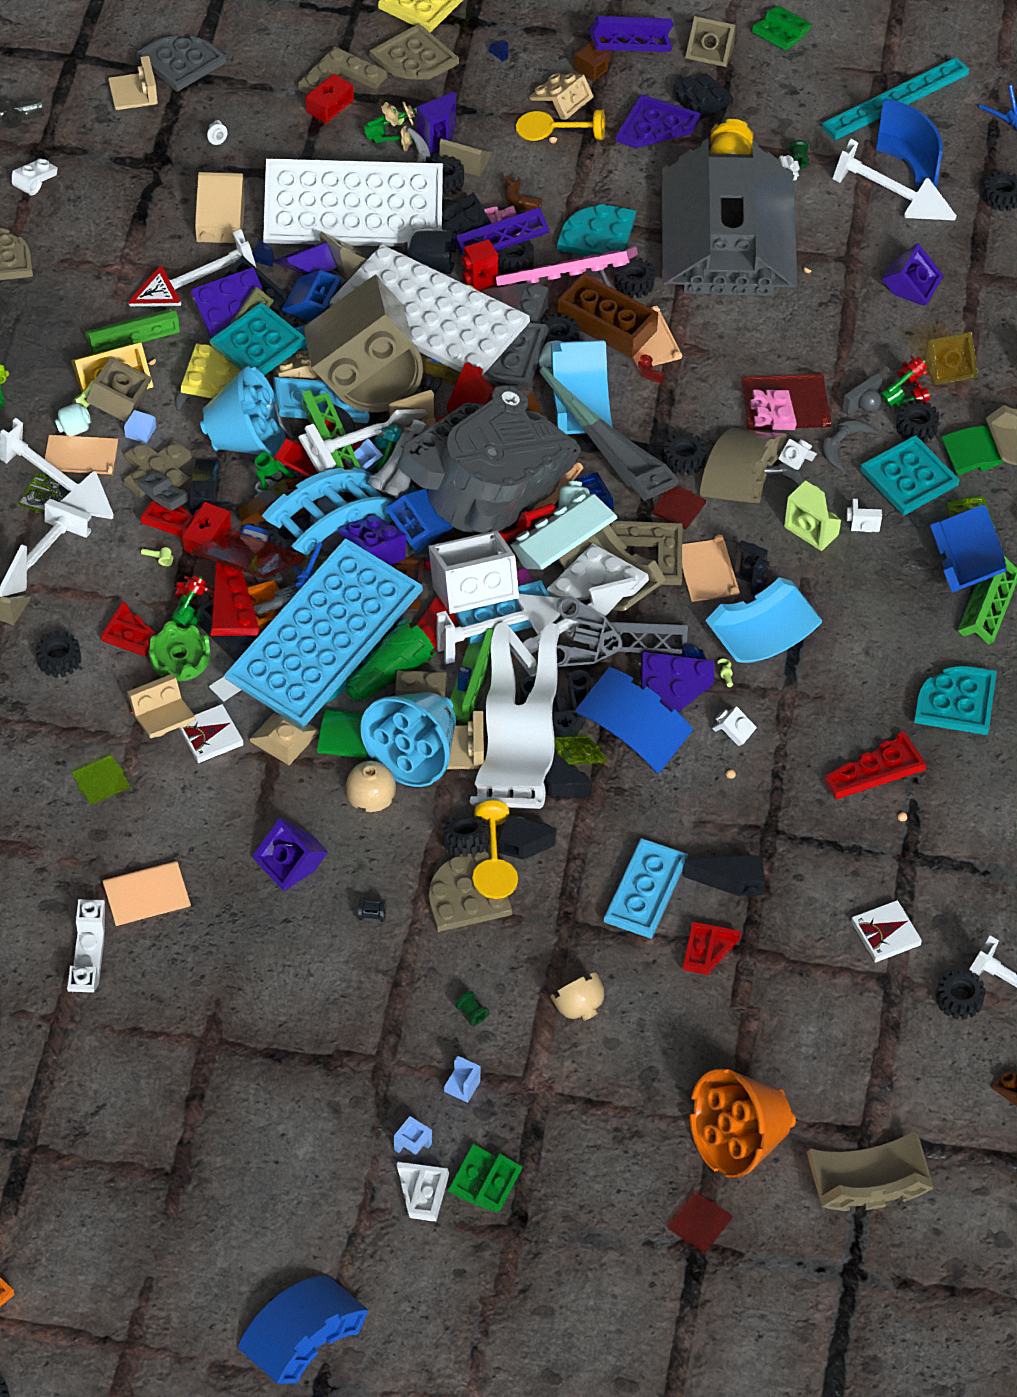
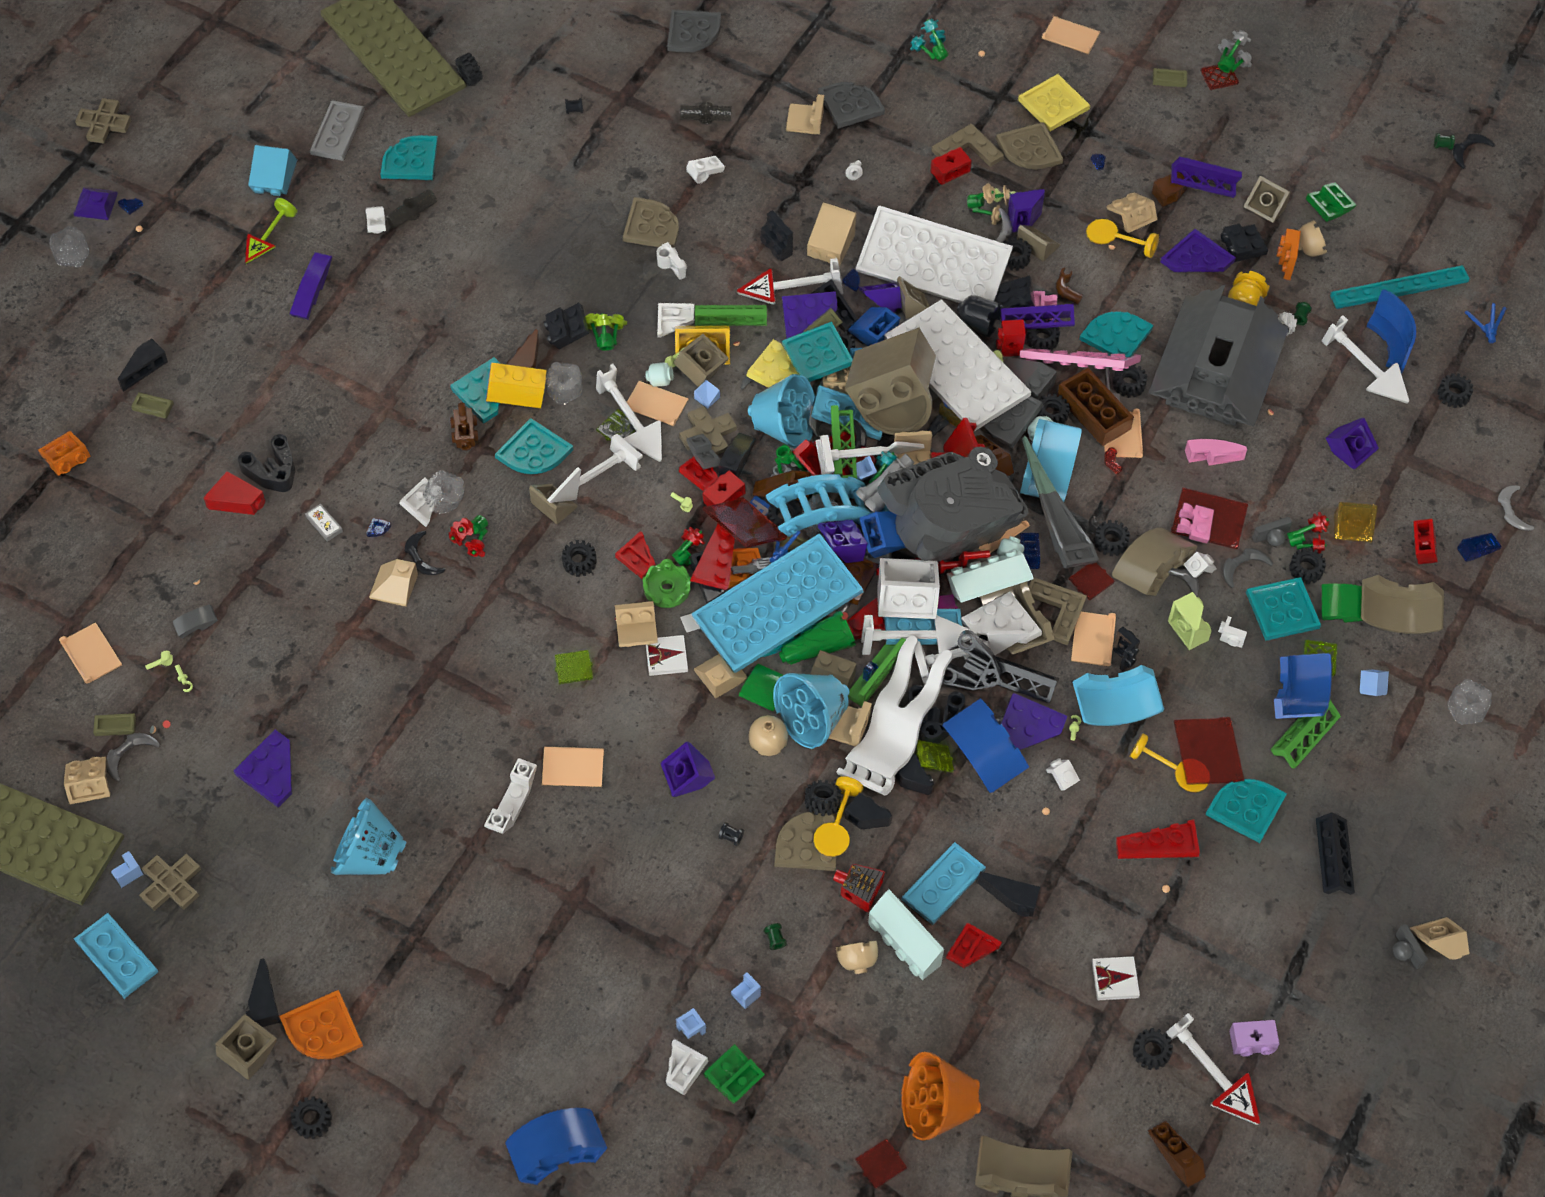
camera: 20 degrees right, 5 degrees up
clear blue tile [682,645,707,660] -> none
none -> white plate [657,242,687,280]
none -> white wing [657,303,694,337]
none -> black plate [760,210,793,261]
none -> torso [833,864,885,912]
none -> light aqua slope [868,890,944,980]
none -> yellow piece [1129,733,1210,792]
none -> clear red piece [1174,717,1244,785]
none -> bright pink slope [1185,439,1247,466]
none -> orange plate [1276,229,1301,280]
none -> tan cylinder [1298,220,1327,257]

